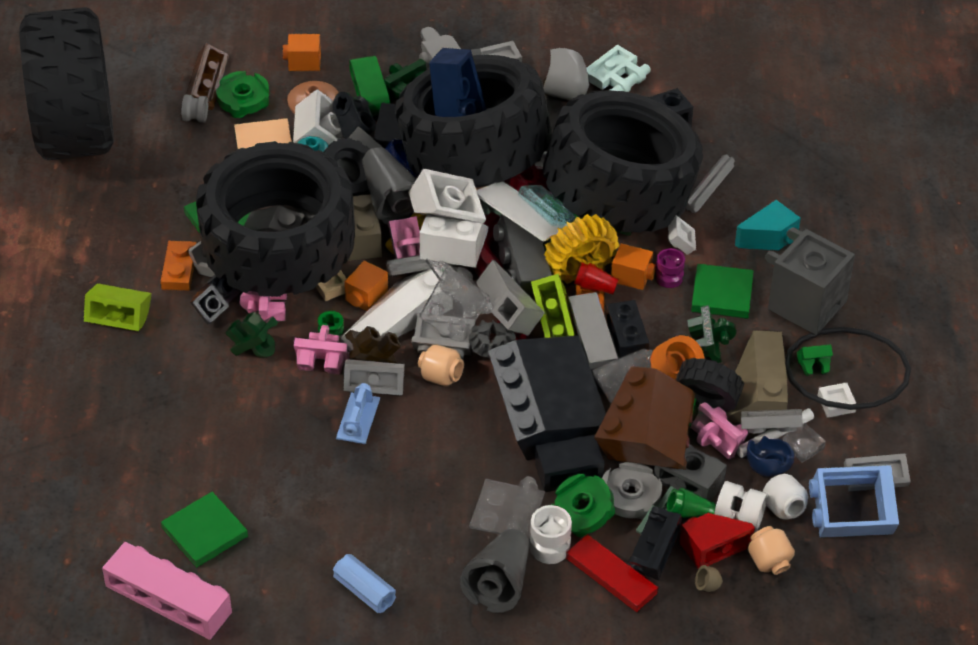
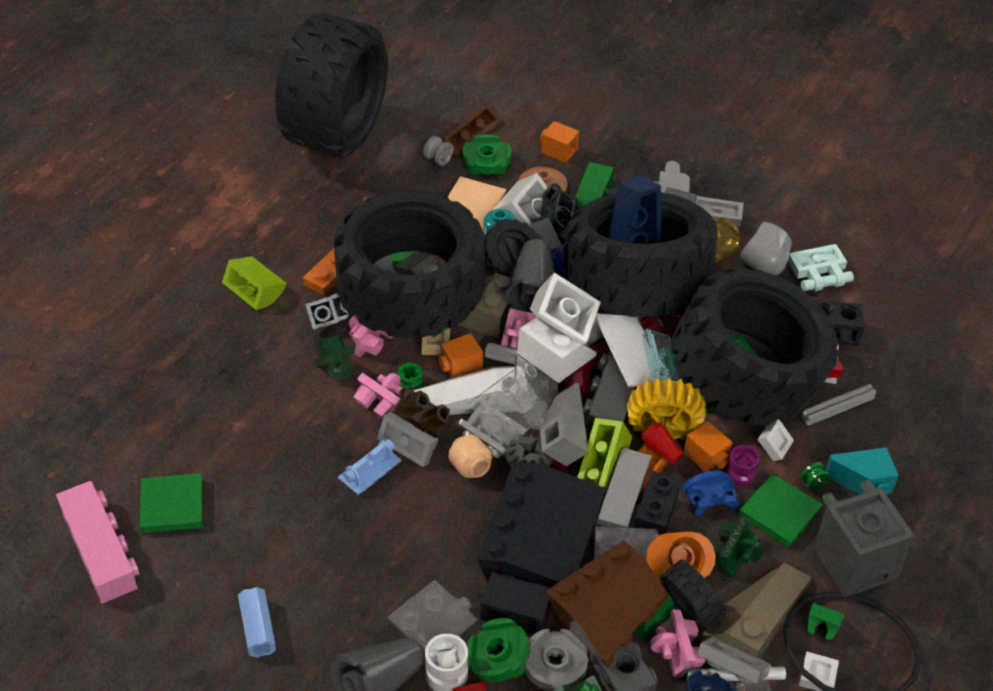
camera: 30 degrees right, 0 degrees up
none -> blue piece [682,471,740,517]
none -> green bush [801,462,832,491]

